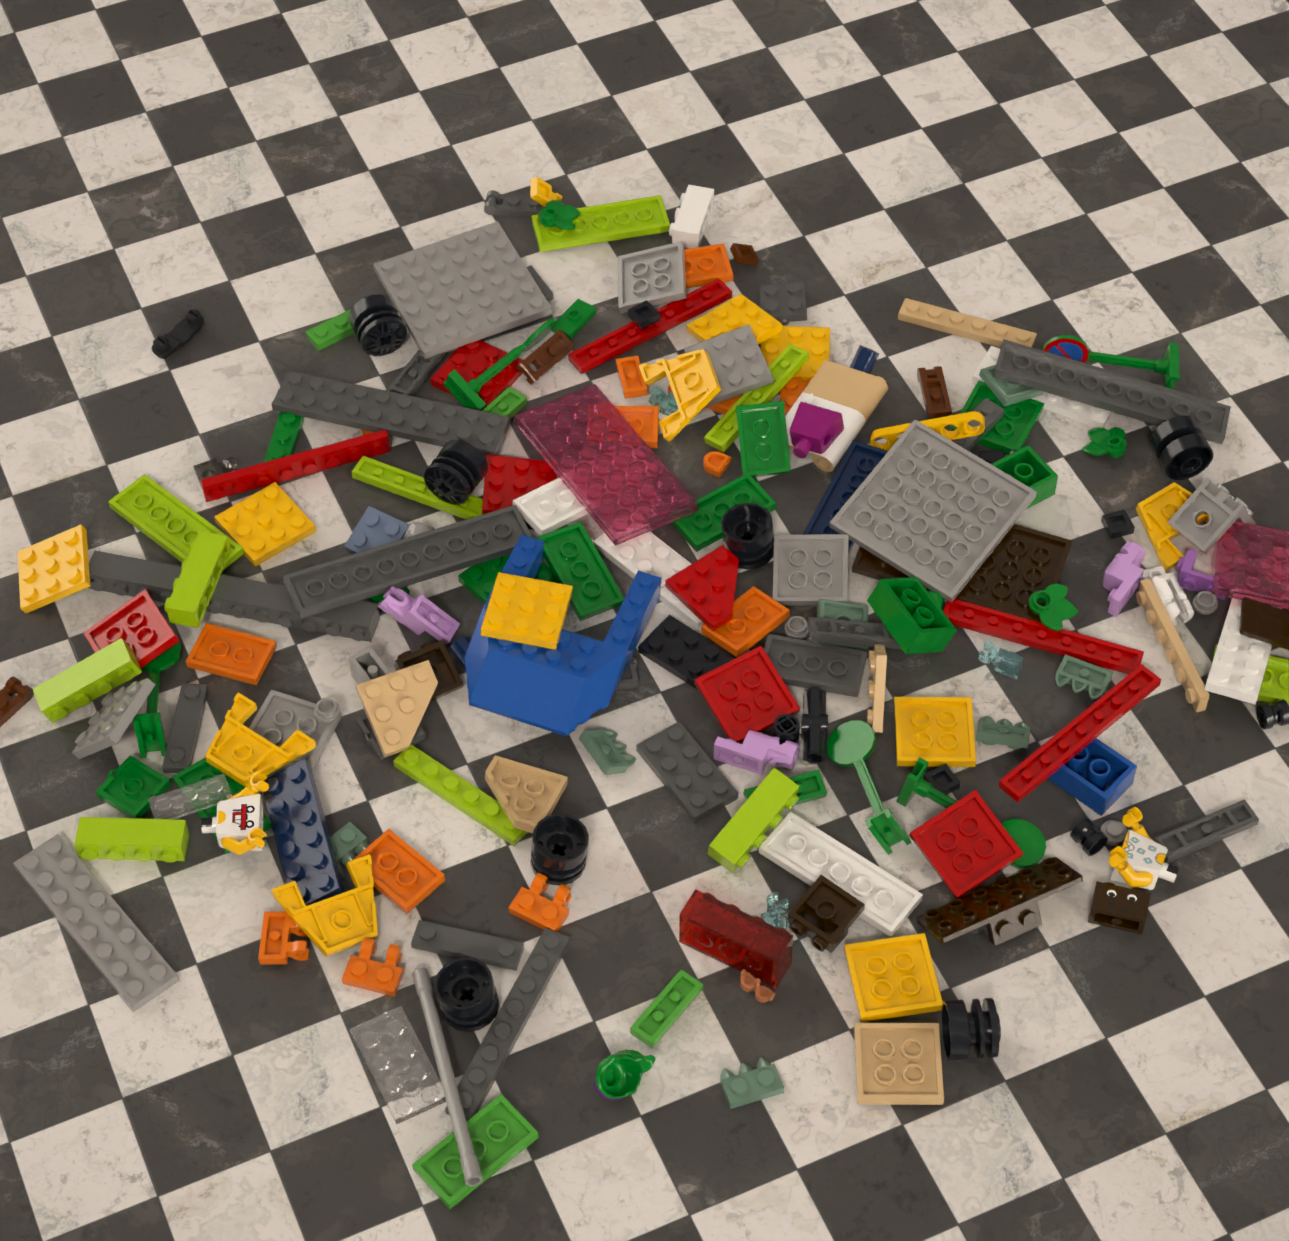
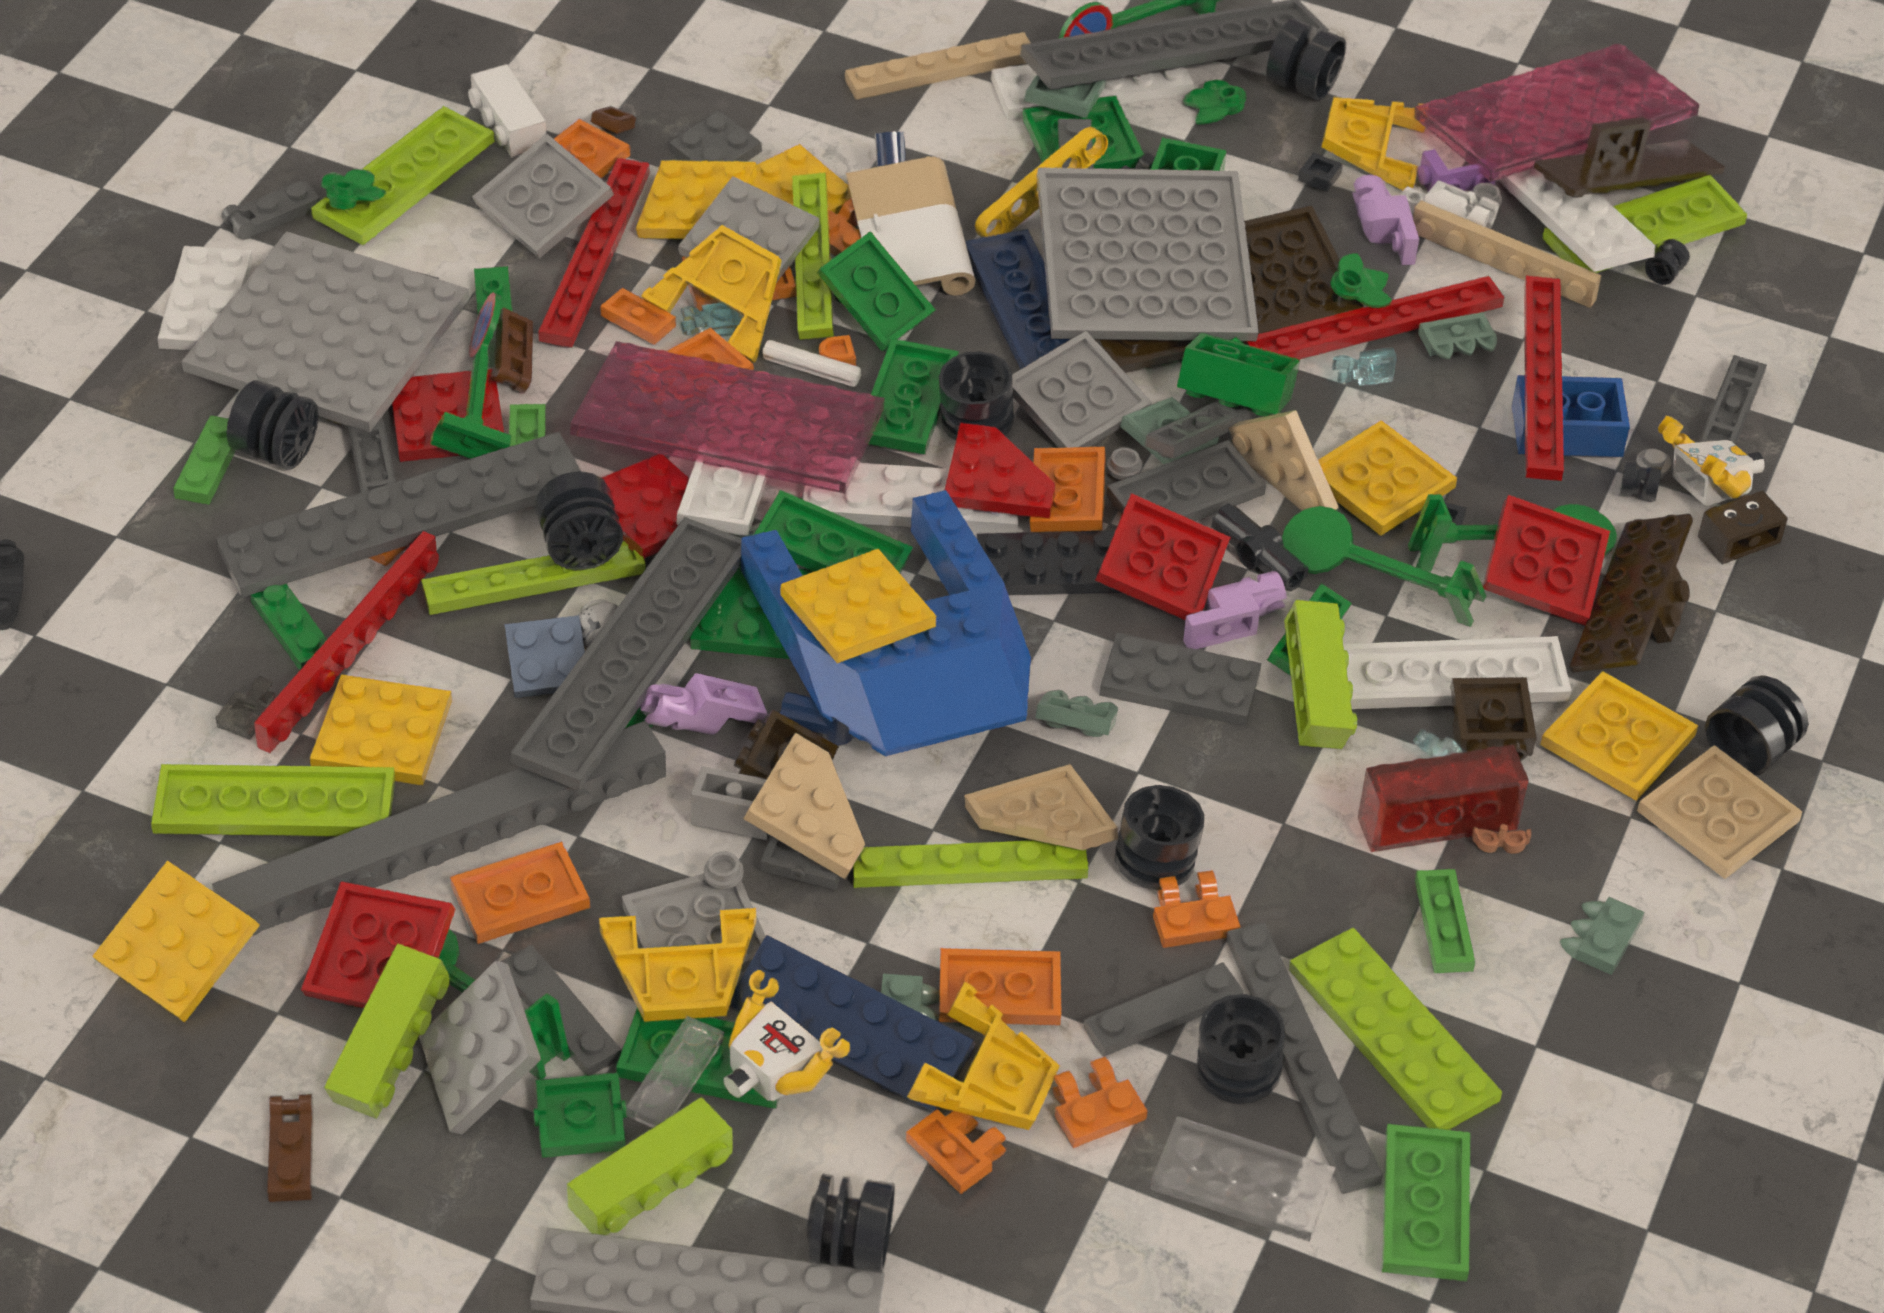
camera: 45 degrees left, 5 degrees down
lime brick [164,531,231,628] -> none
light grey piece [412,968,483,1186] -> none
yellow plate [530,176,562,207] -> none
green hair [594,1049,656,1100] -> none
black plate [628,300,660,330] -> none
black wheel [773,714,800,745] -> none
magenta torso [789,402,844,458] -> none
reddish brown plate [917,366,952,420] -> none
sand green plate [976,716,1030,749] -> none
light grey bracket [1167,478,1256,554] -> none
none -> white plate [158,246,253,350]
none -> white axle [762,340,861,387]
none -> black wheel [807,1173,895,1273]
none -> lime plate [1289,927,1502,1130]

